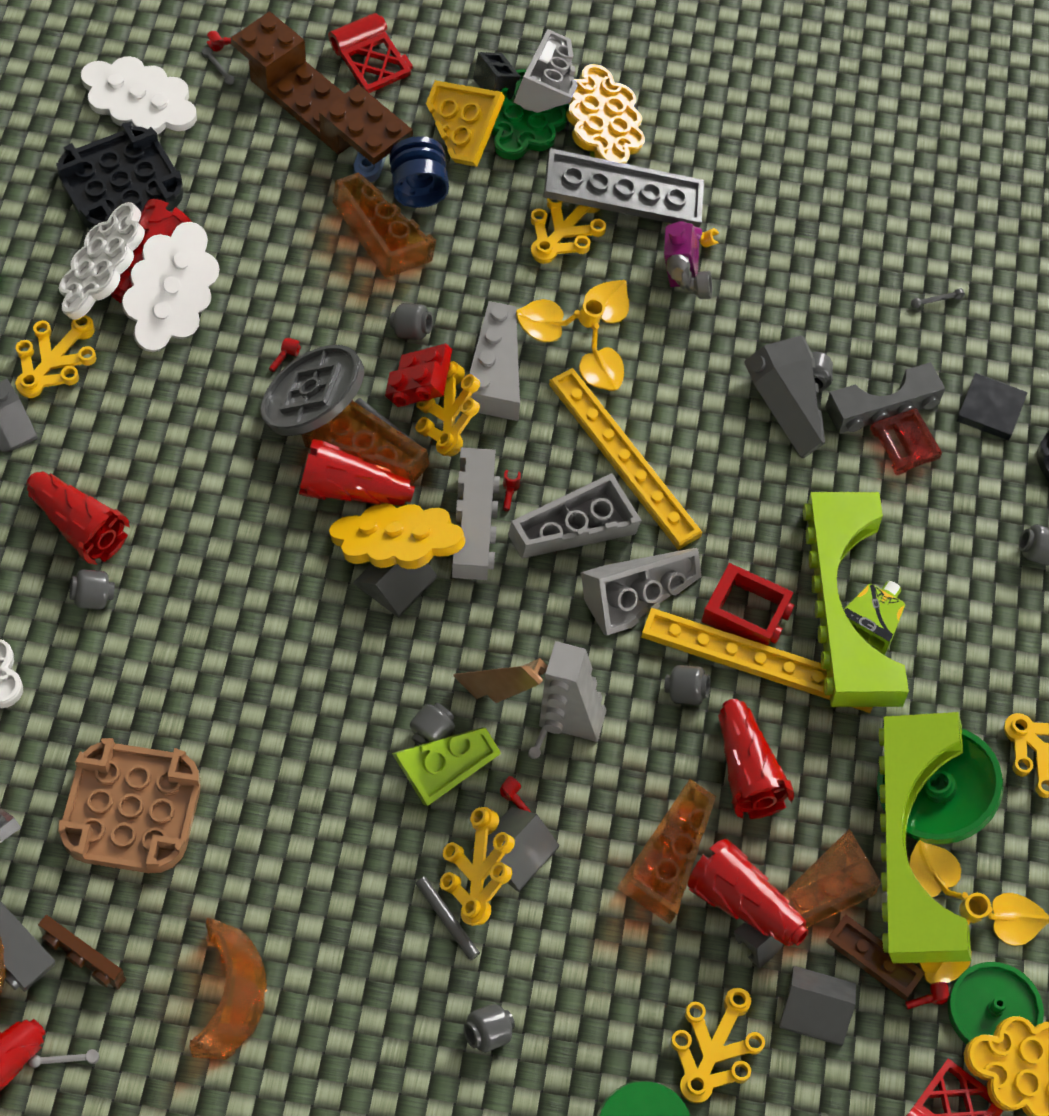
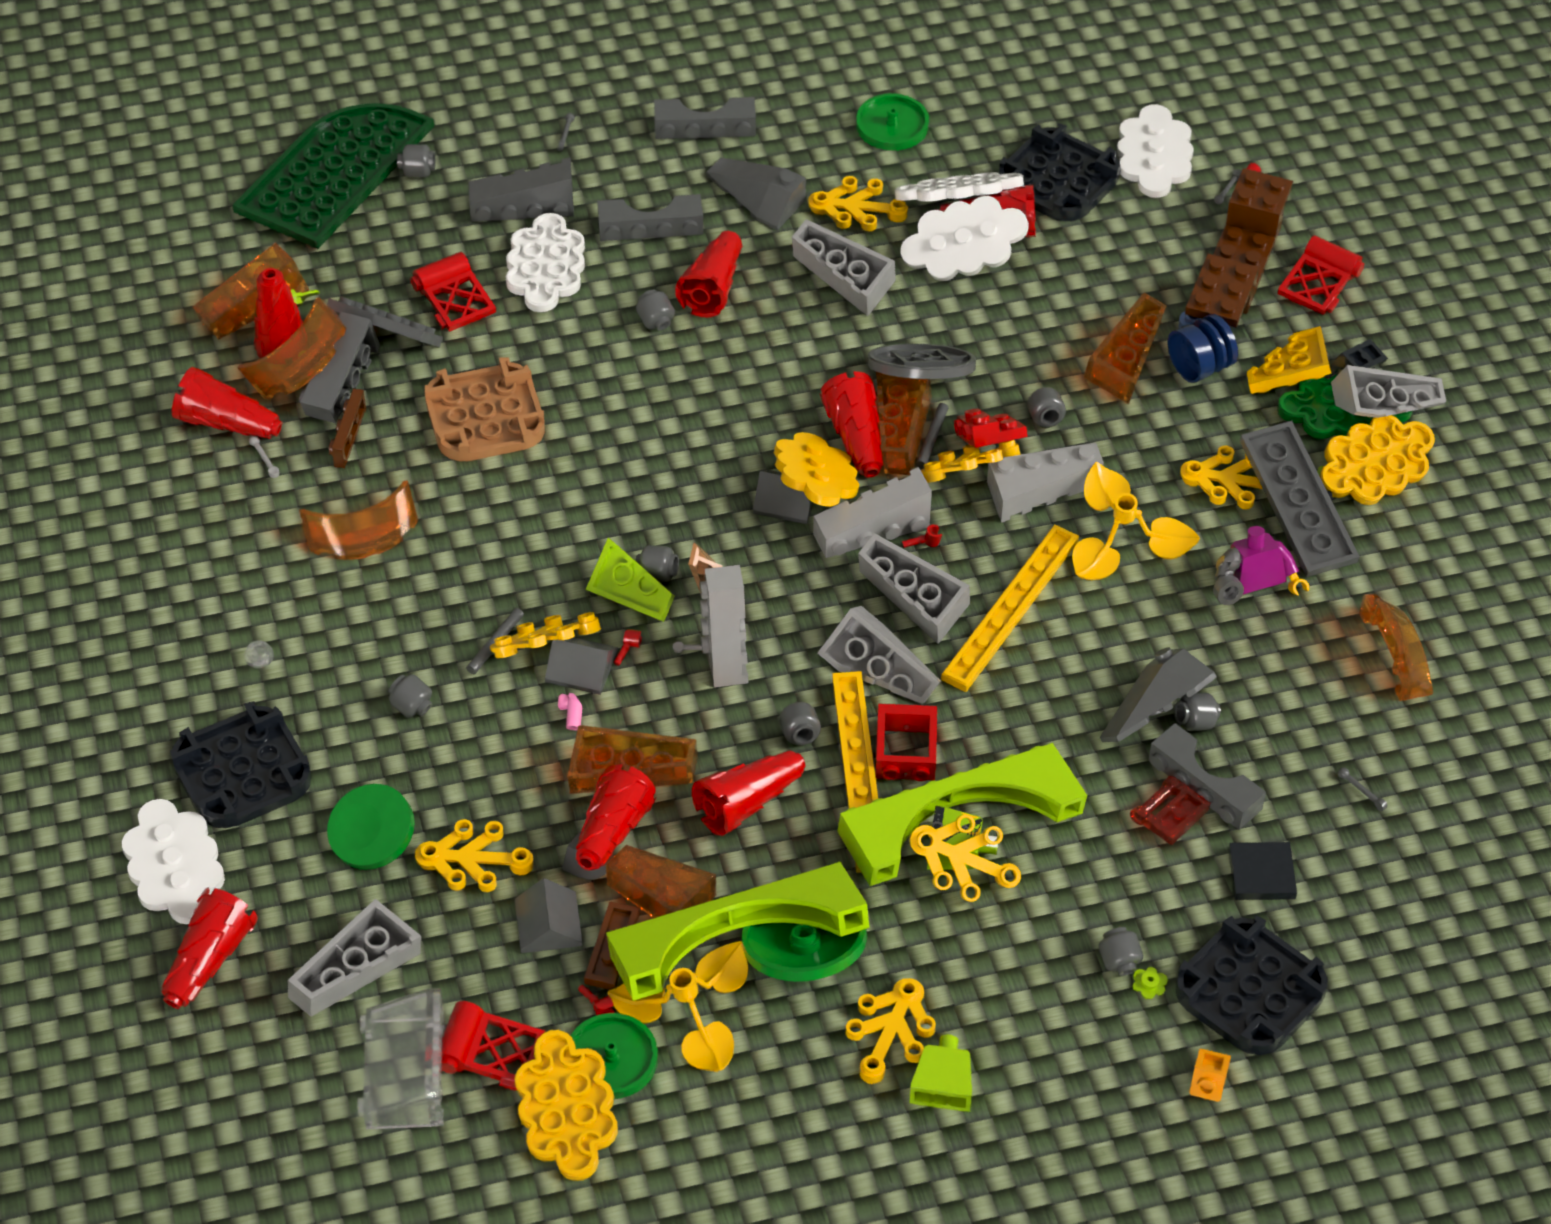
camera: 70 degrees right, 10 degrees down
red hand [269,338,301,372] -> none
none -> bright pink arm [558,693,582,730]
none -> light grey wedge [792,219,896,316]
none -> yellow plant [910,815,1021,902]
none -> clear orange windscreen [1359,594,1433,701]

